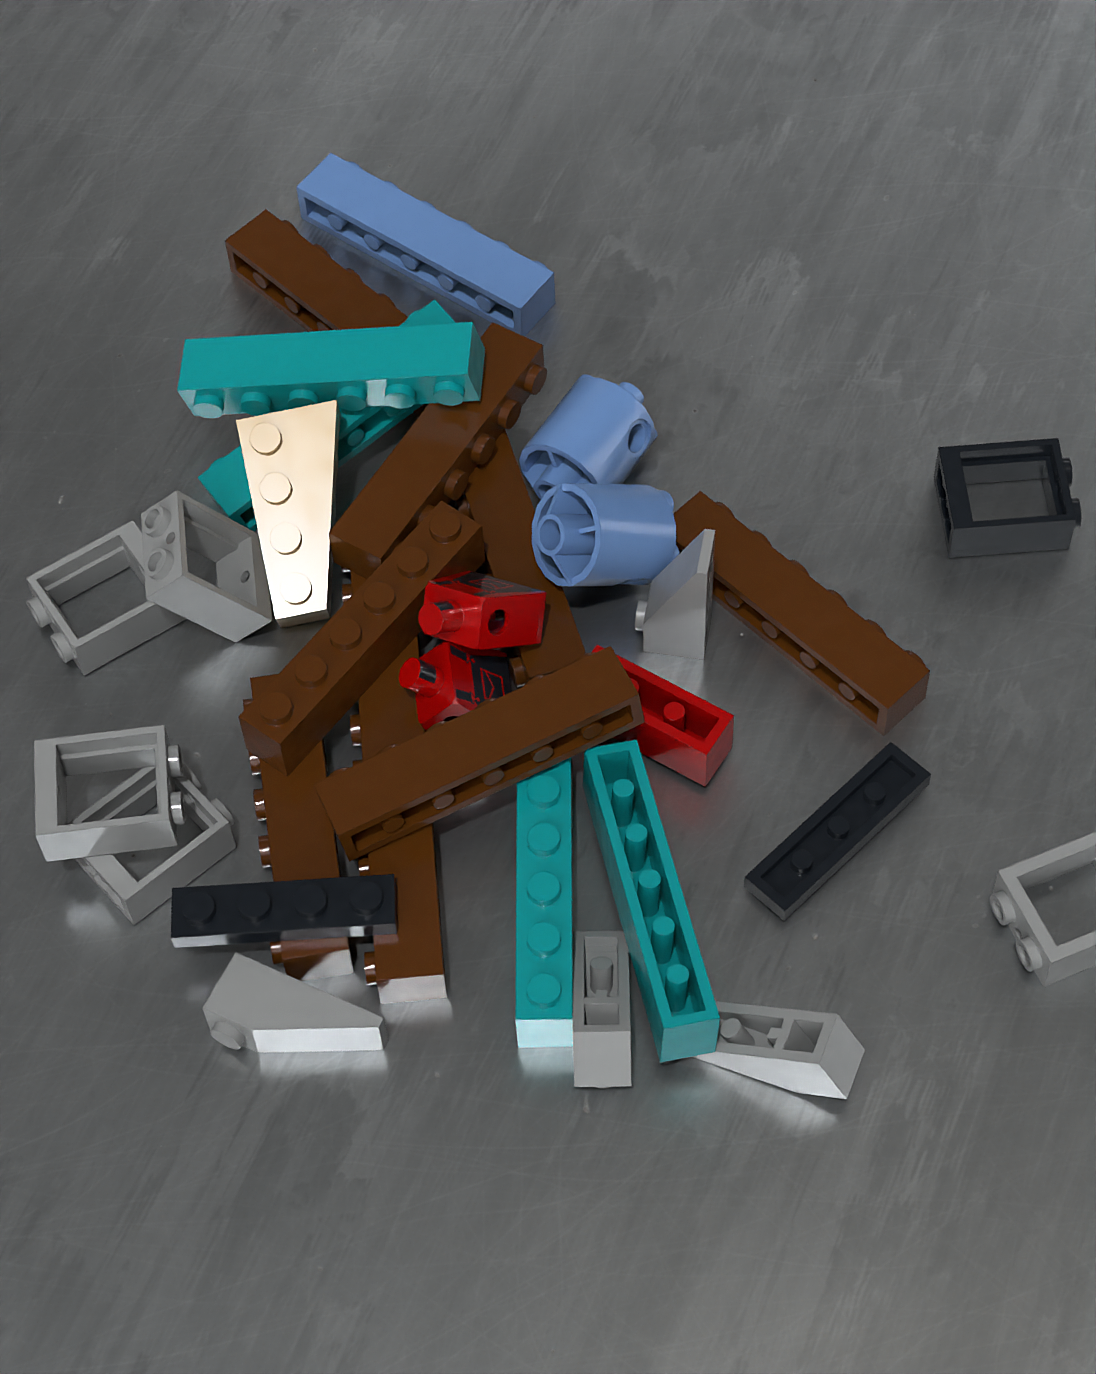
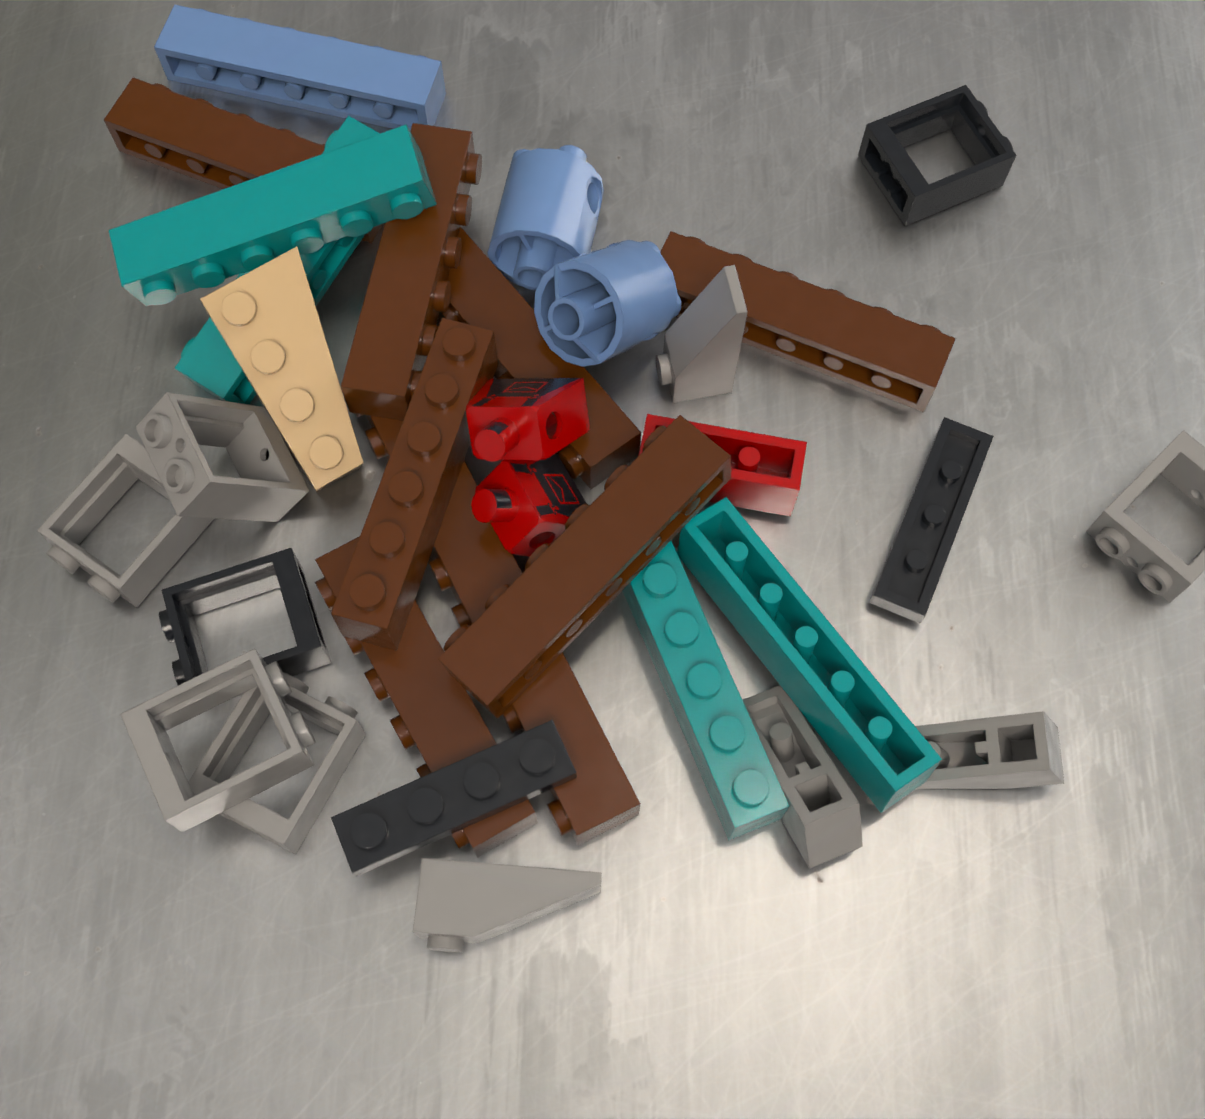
camera: 25 degrees left, 10 degrees up
none -> black window [159,547,331,685]

